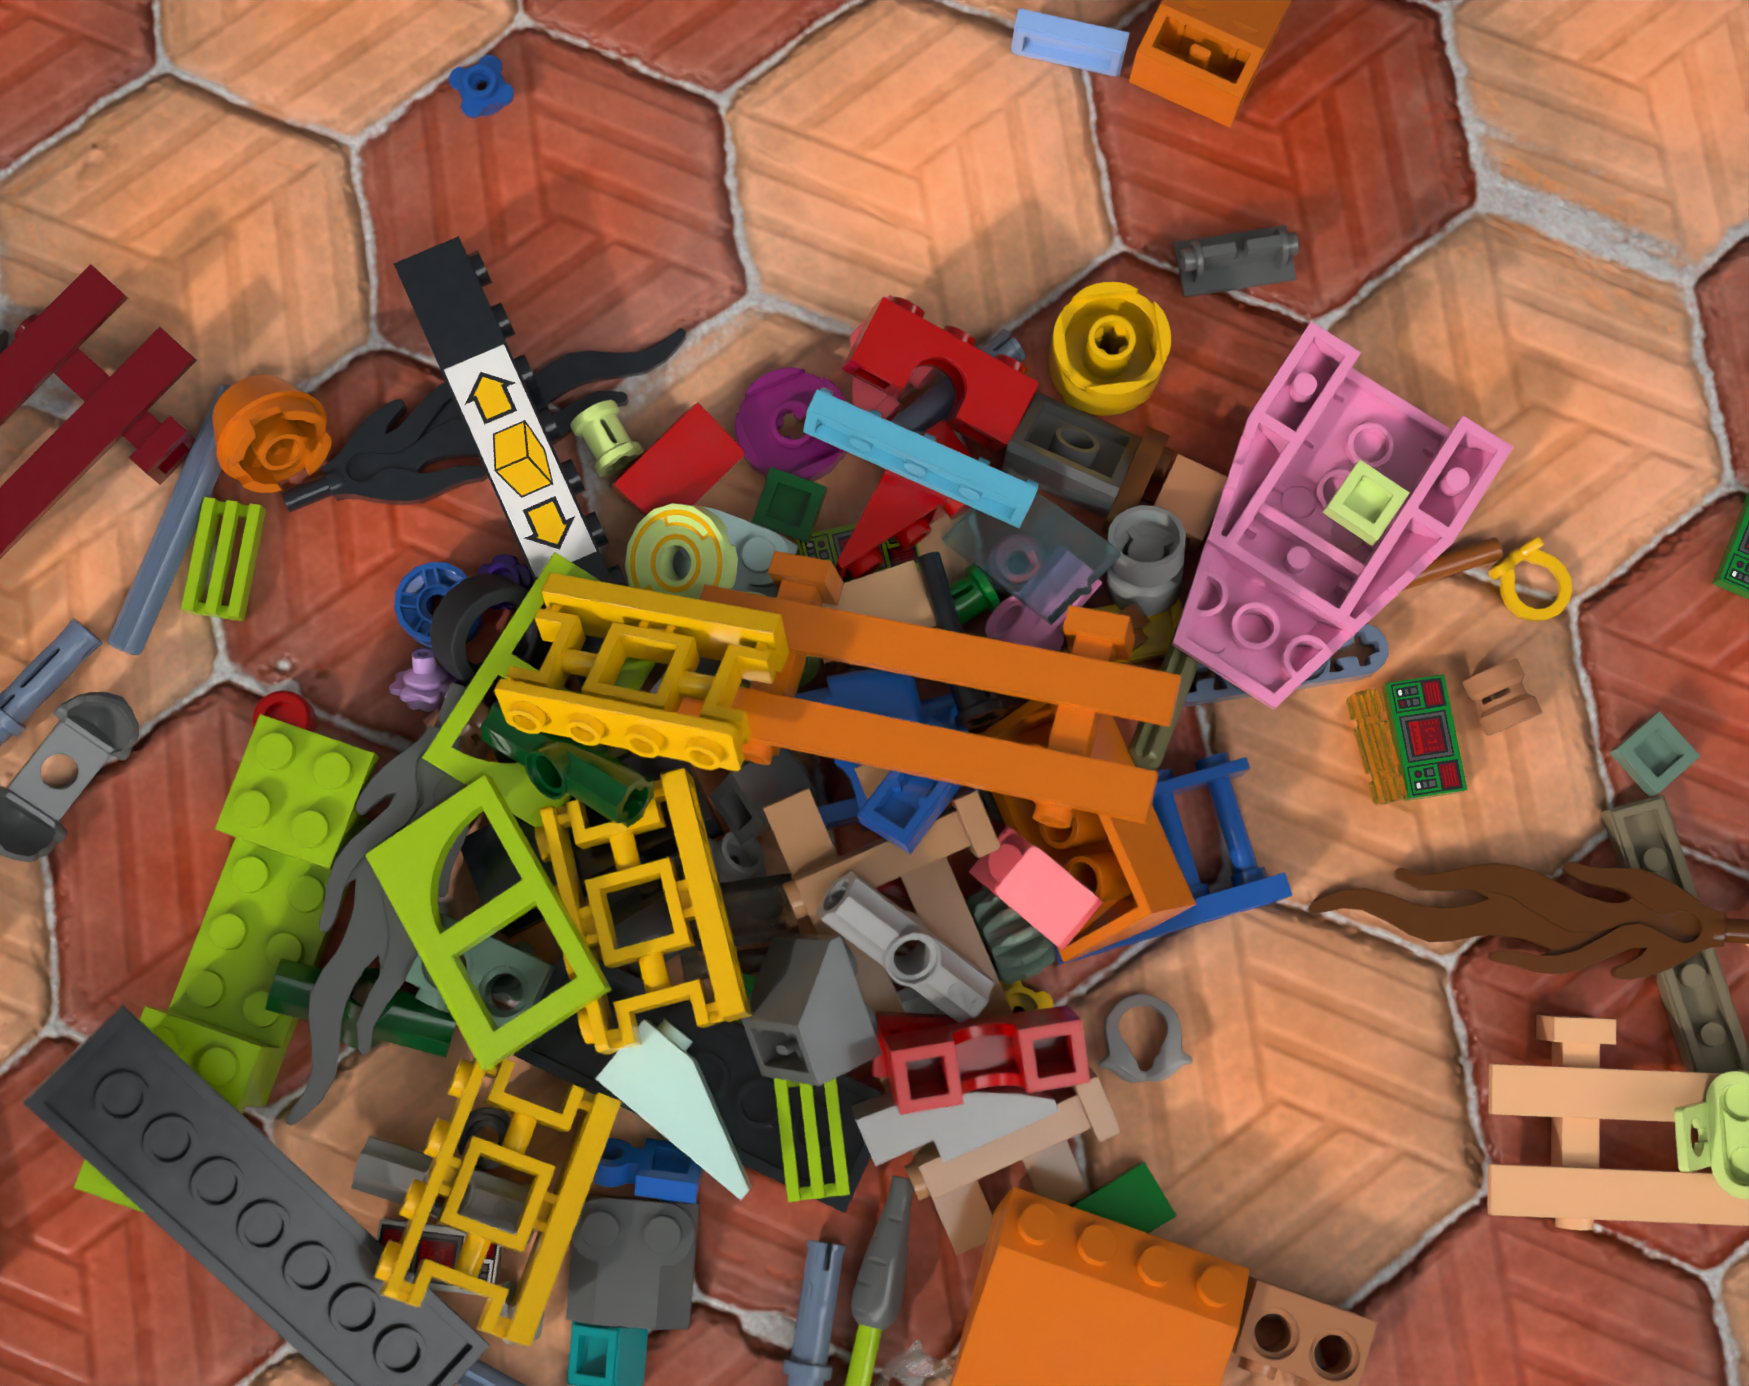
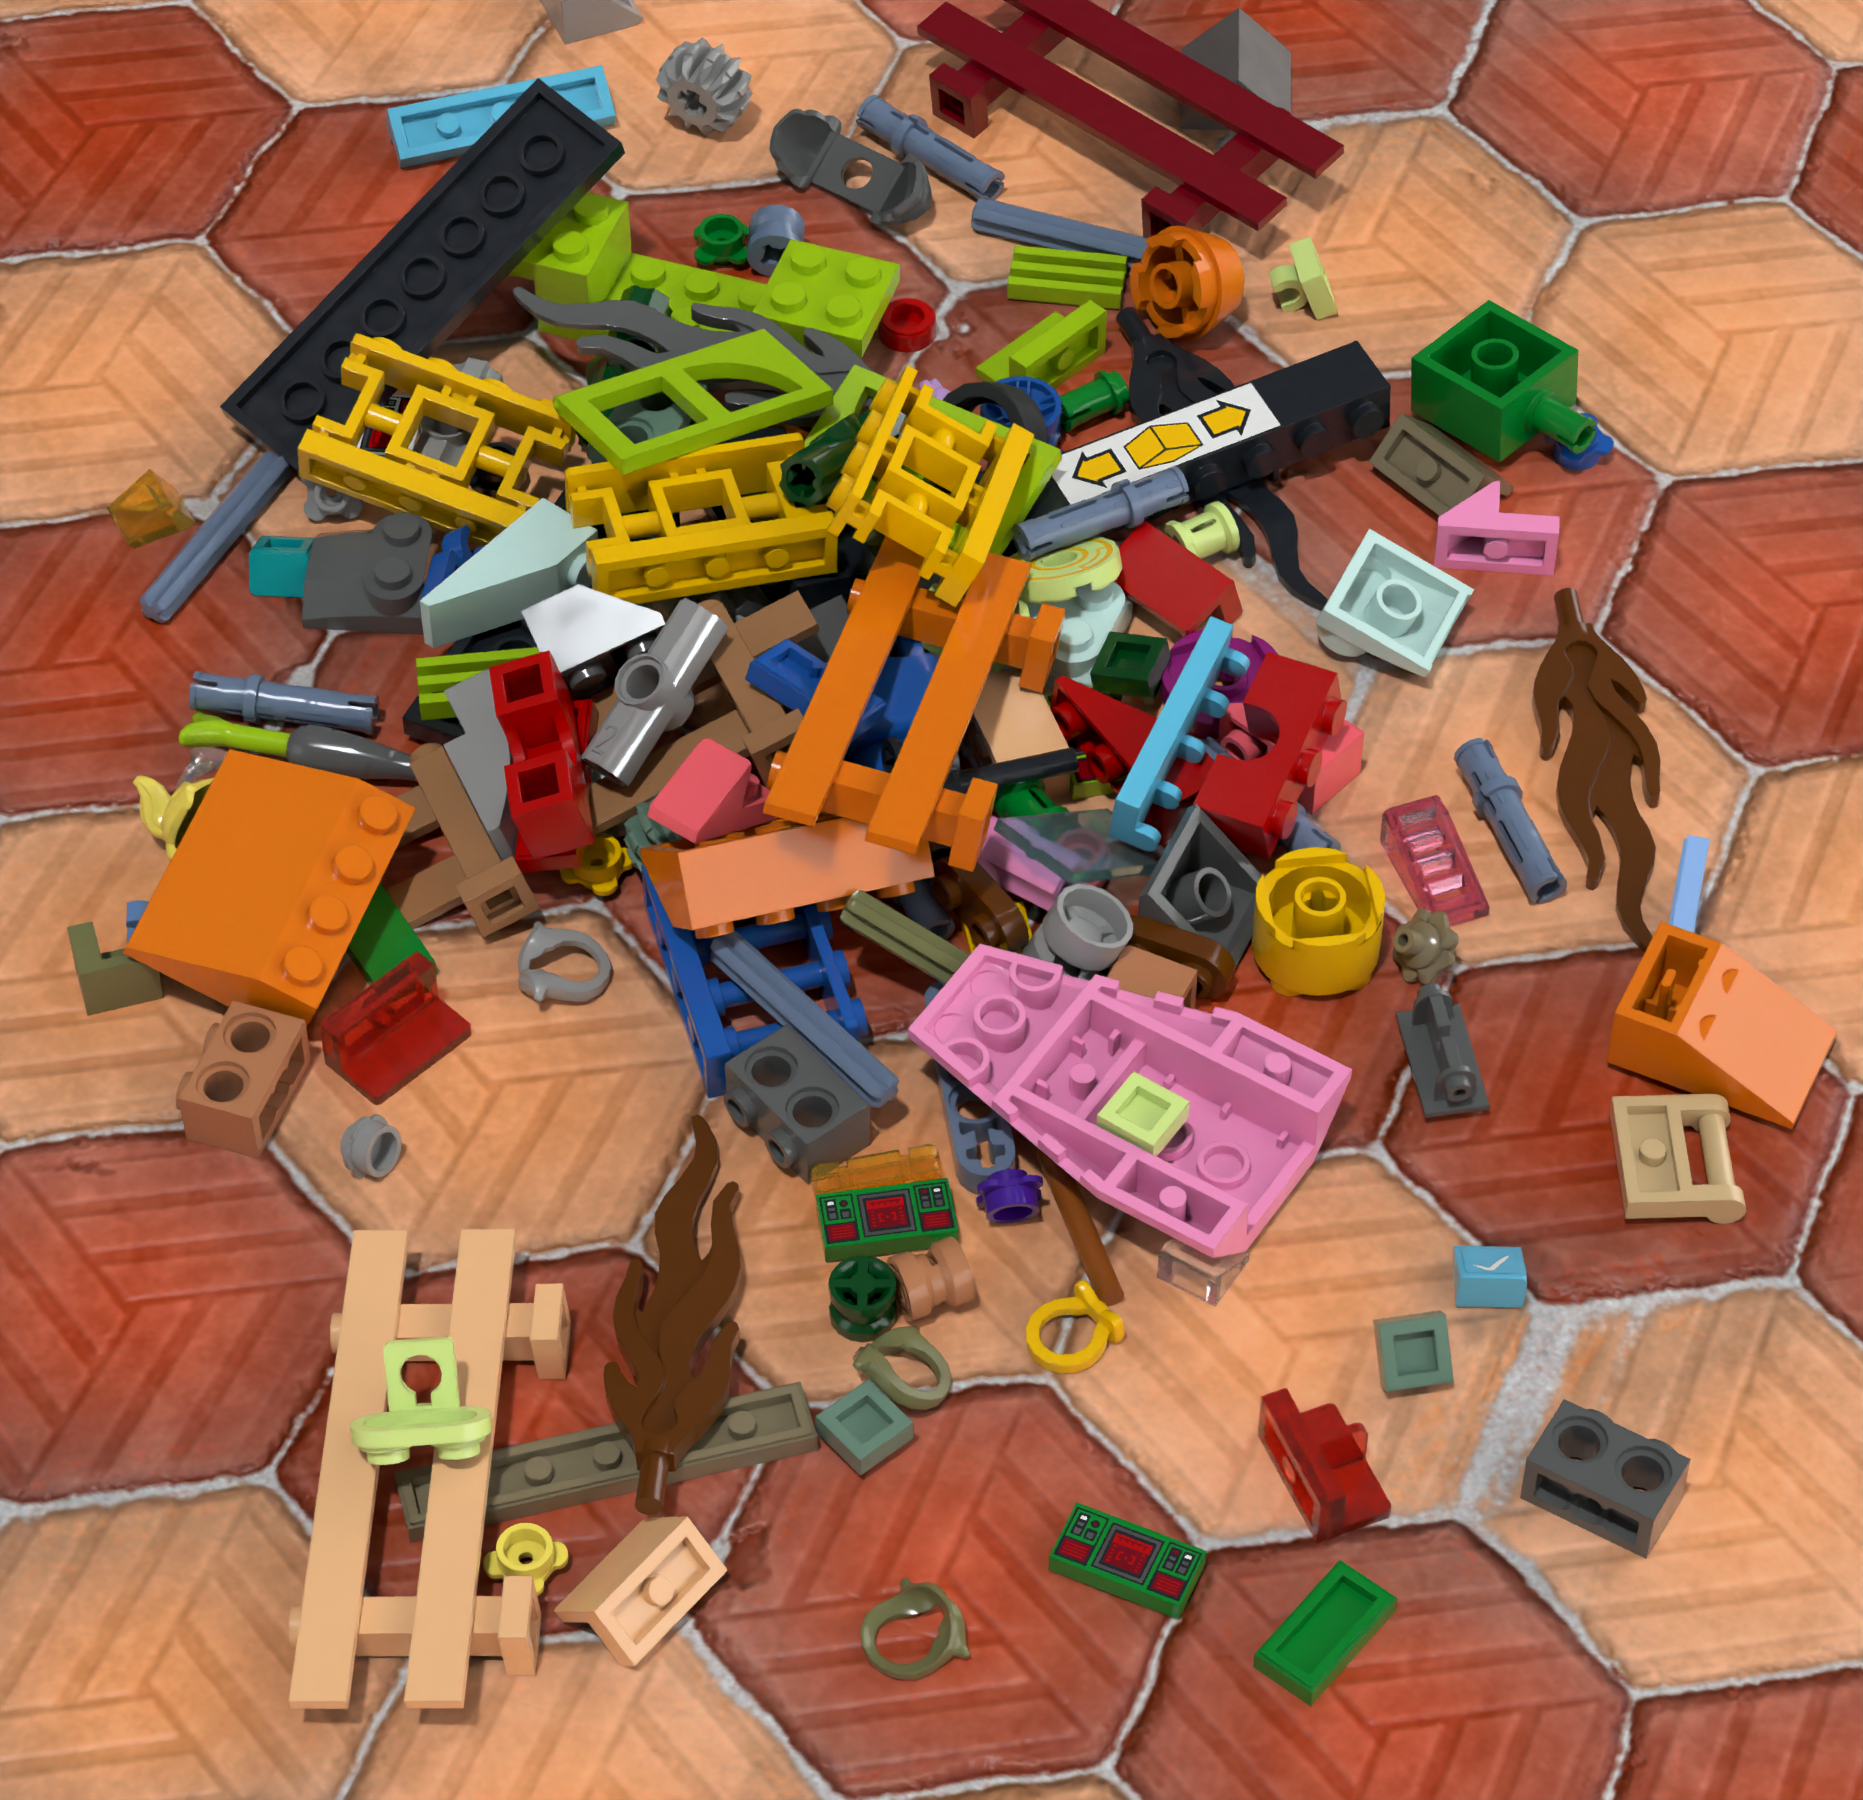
camera: 90 degrees right, 30 degrees down
none -> clear red panel [319,951,472,1105]
none -> light grey plate [340,1114,401,1178]
none -> green plate [694,214,749,266]
none -> sand blue axle [710,931,899,1108]
none -> dark grey brick [723,1024,870,1185]
none -> sand blue wheel [747,205,805,277]
none -> dark green wheel [828,1255,897,1343]
none -> olive piece [853,1326,951,1410]
none -> lime panel [976,300,1107,389]
none -> dark purple plate [976,1169,1043,1223]
none -> sand blue pin [1012,466,1189,561]
none -> green pin [1059,370,1130,432]
none -> clear red panel [1258,1388,1391,1544]
none -> yellowish green tile [1268,237,1338,320]
none -> light aqua slope [1315,529,1474,678]
none -> dark tan panel [1369,413,1514,516]
none -> sand green plate [1373,1310,1454,1392]
none -> clear pink slope [1380,795,1490,926]
none -> dark tan plant [1392,908,1459,985]
none -> green brick [1411,300,1597,462]
none -> bright pink slope [1434,481,1560,576]
none -> medium azure slope [1453,1246,1527,1308]
none -> sand blue pin [1454,738,1567,904]
none -> dark grey brick [1520,1399,1691,1559]
none -> reddish brown piece [1532,588,1661,952]
none -> tan plate [1609,1094,1746,1224]

